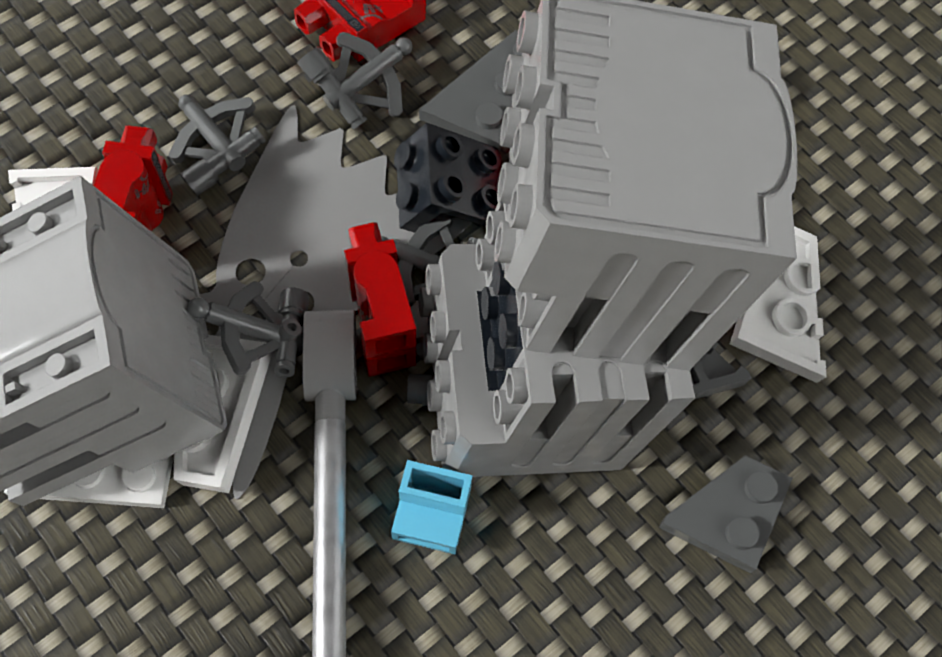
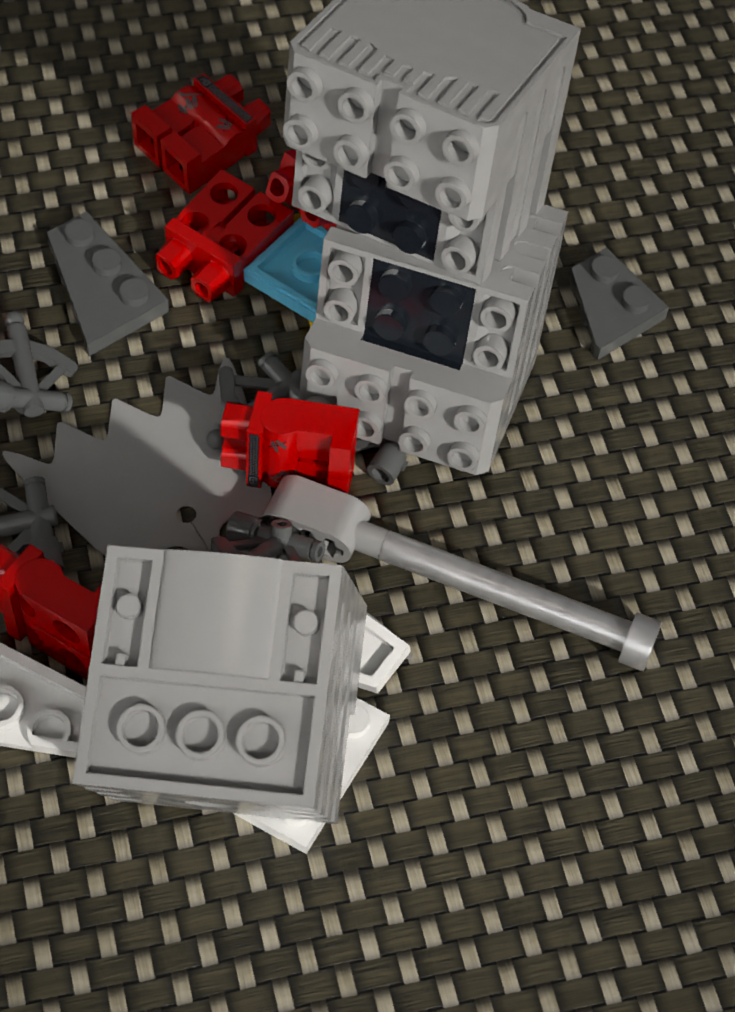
camera: 65 degrees left, 10 degrees down
medium azure piece [391,460,473,554] -> none
black bracket [394,122,502,233] -> none

